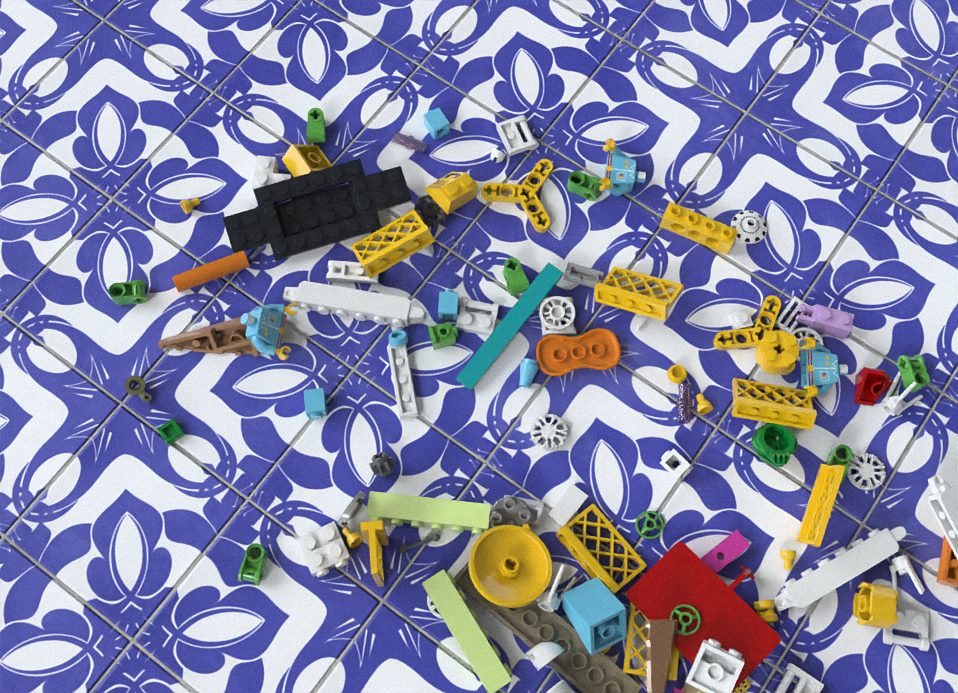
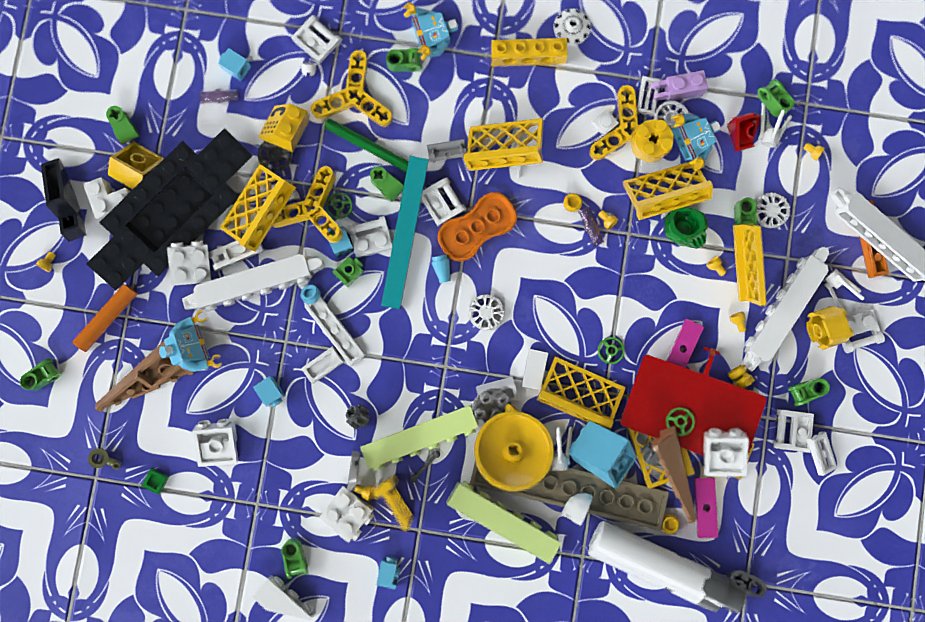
camera: 25 degrees left, 15 degrees up
white wheel [539,296,575,331] -> none
white brick [660,448,693,482] -> none
none -> black slope [41,158,86,242]
none -> white plate [167,241,211,286]
none -> white plate [192,419,239,467]
none -> white slope [252,575,315,621]
none -> yellow piece [272,166,343,243]
none -> white tile [301,346,344,384]
none -> green axle [324,119,409,173]
none -> bright green piece [326,193,353,219]
none -> medium azure brick [376,556,400,589]
none -> dark grey gear [642,442,661,466]
none -> yellow piece [706,256,727,276]
none -> bright green piece [787,378,830,406]
none -> yellow piece [803,142,825,161]

